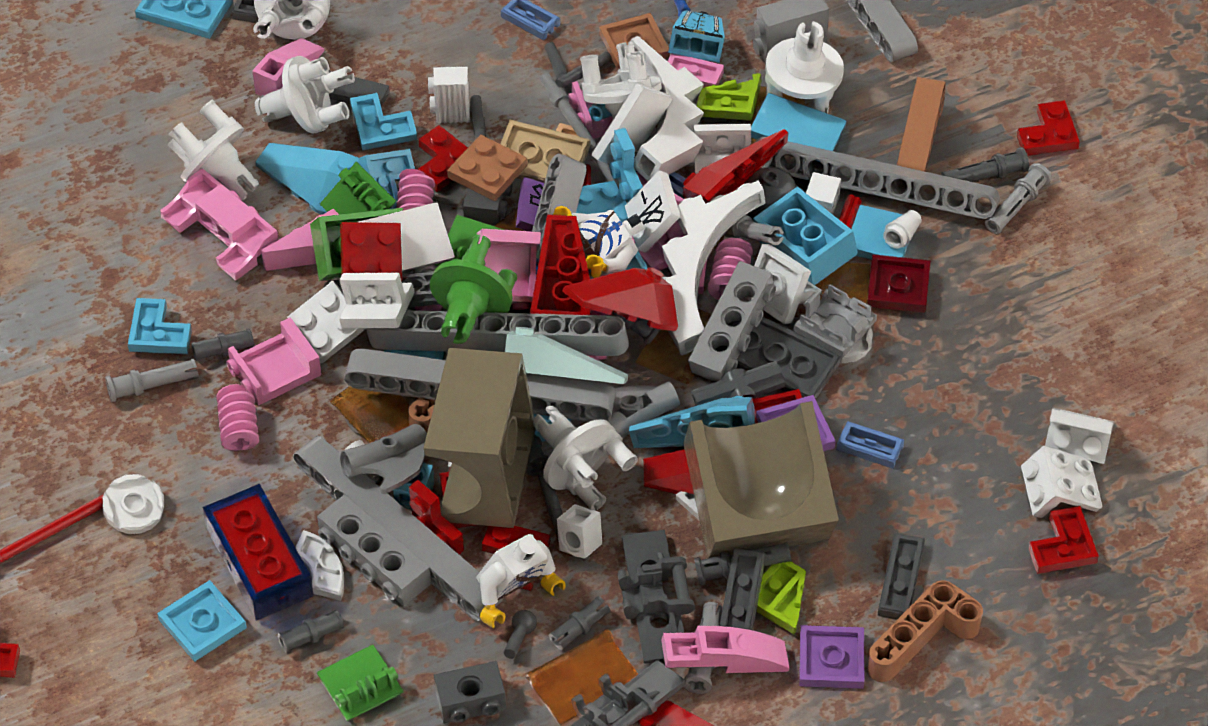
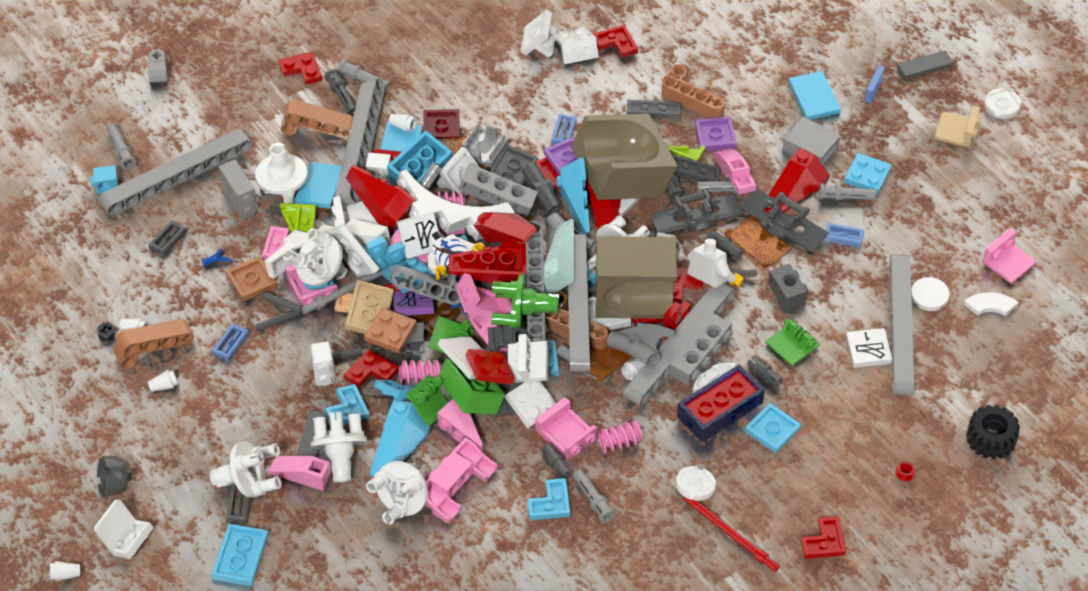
camera: 100 degrees left, 0 degrees up
medium azure torso [668,10,725,63] -> none

